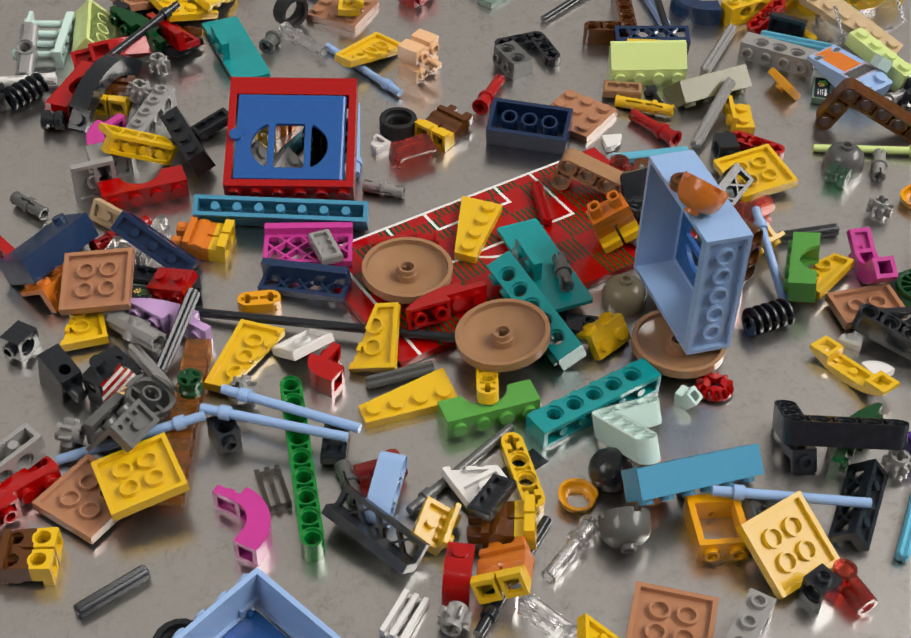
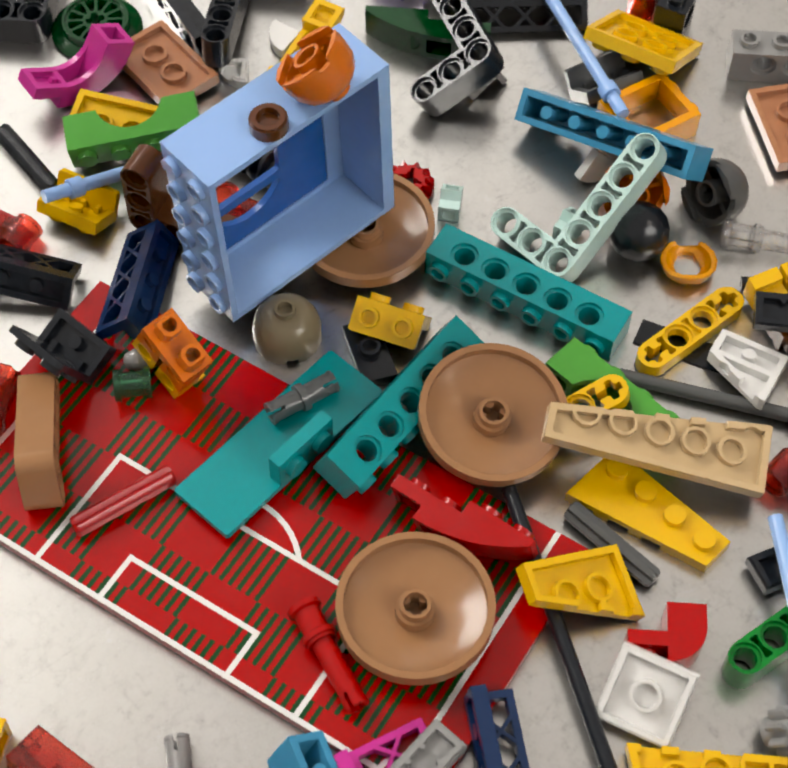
camera: 115 degrees left, 15 degrees up
yellow wing [454,196,502,264] -> none
none -> tan wing [541,402,773,499]

